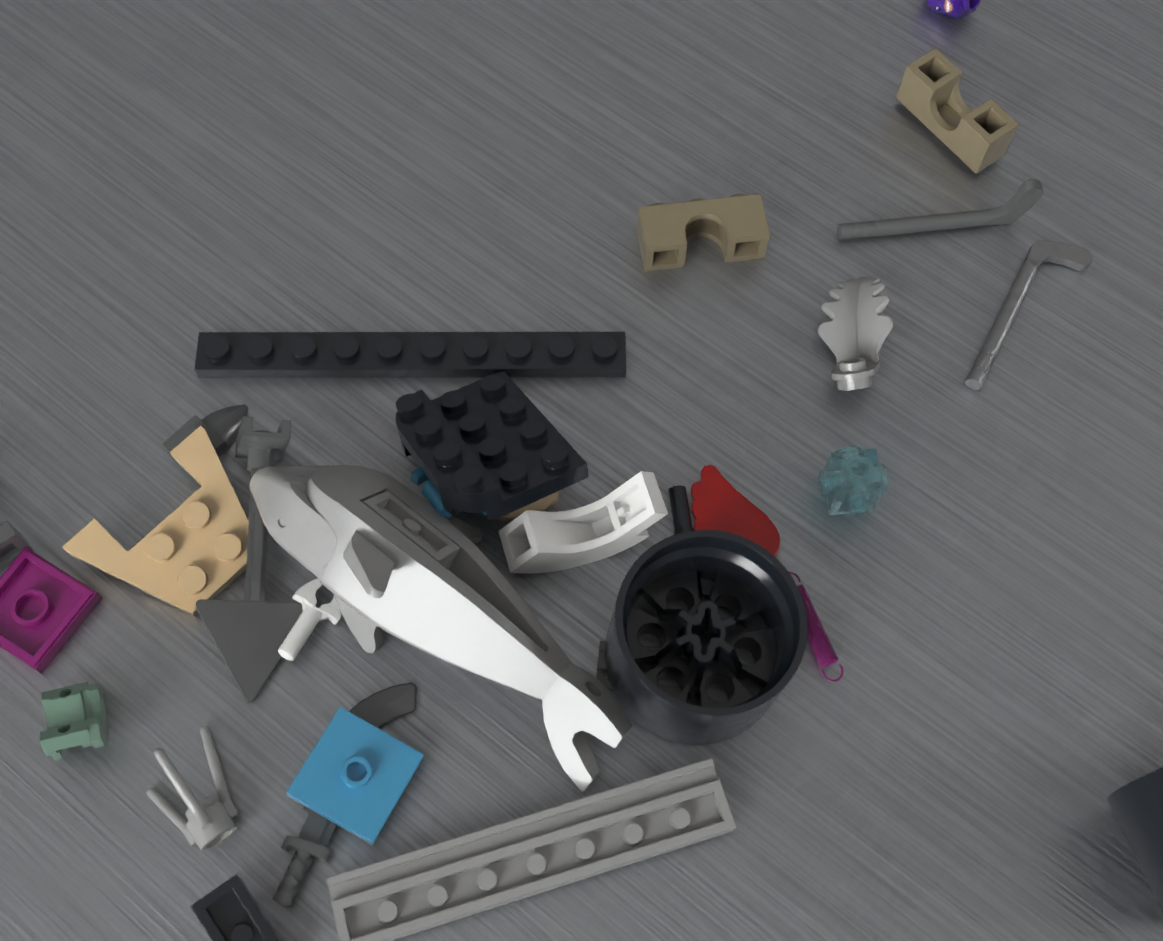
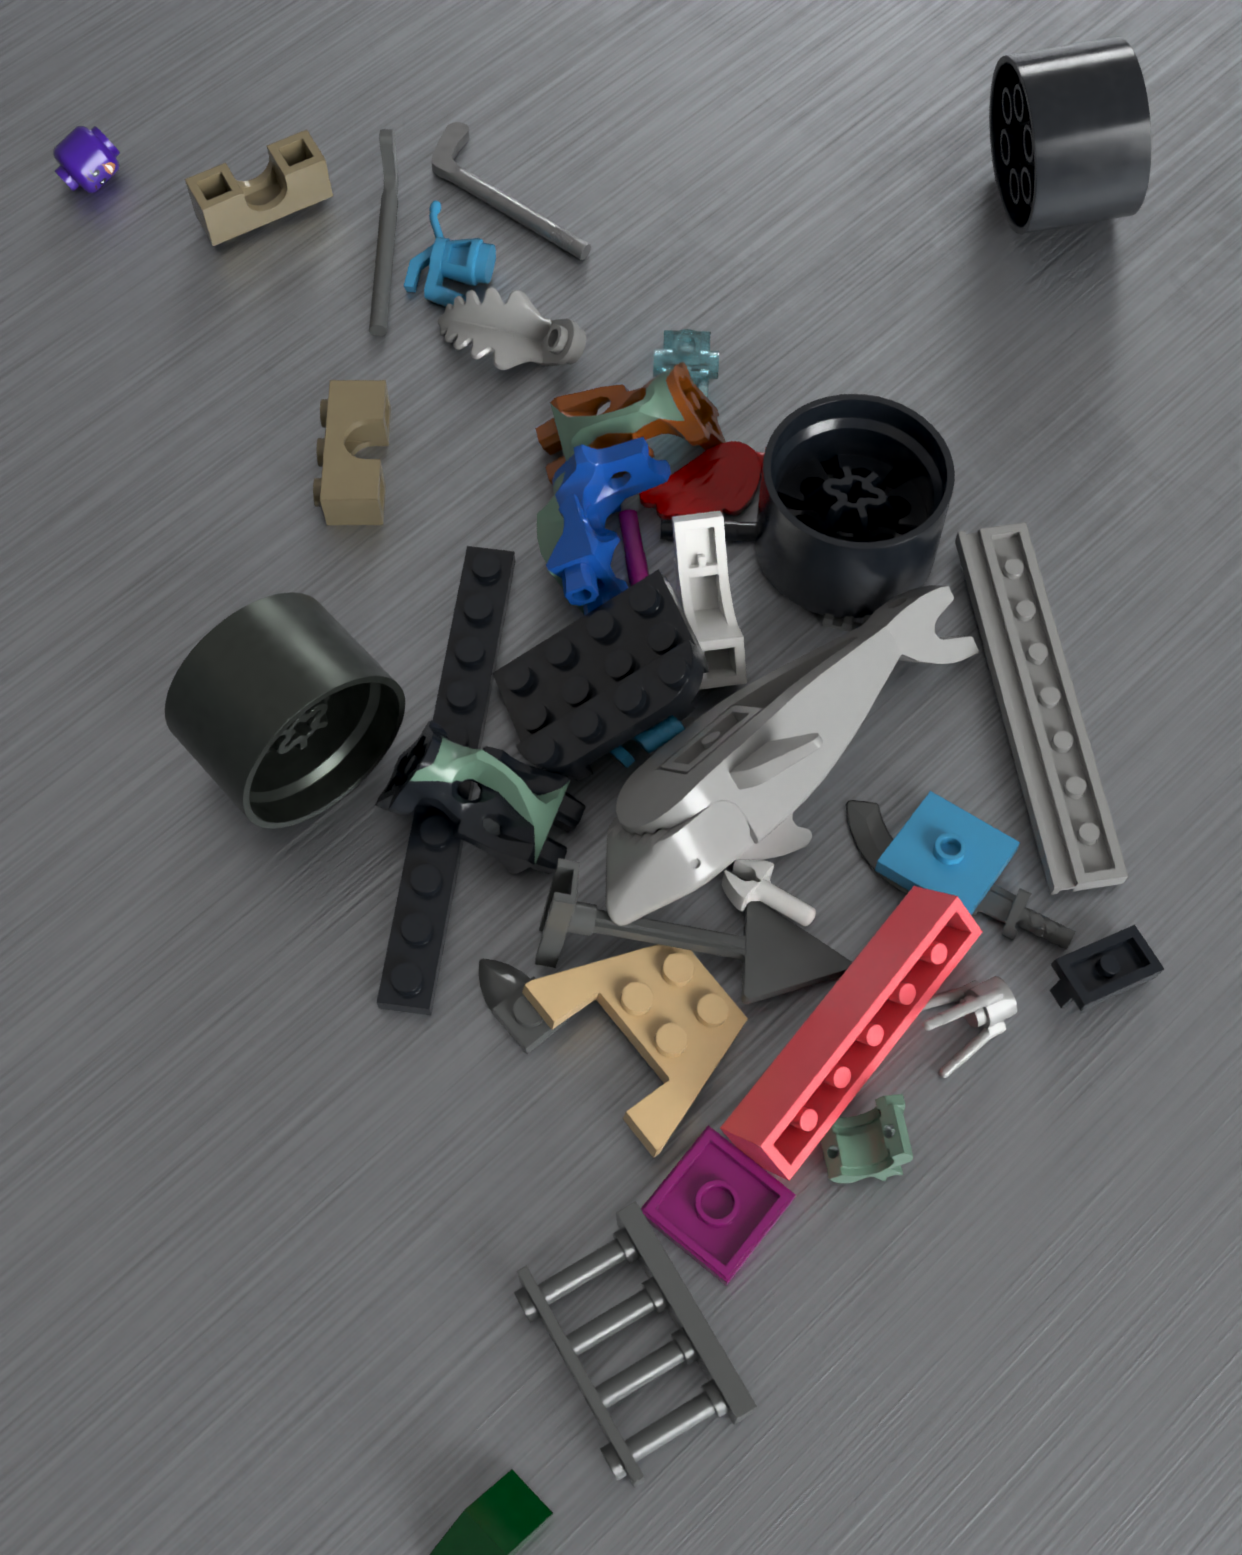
camera: 80 degrees left, 0 degrees up
none -> pearl dark grey wheel [165,592,406,829]
none -> black hips [375,720,586,874]
none -> dark azure piece [404,200,496,307]
none -> dark orange hips [535,362,726,485]
none -> blue hips [537,437,671,615]
none -> magenta piece [618,509,649,586]
none -> coral brick [720,886,983,1181]

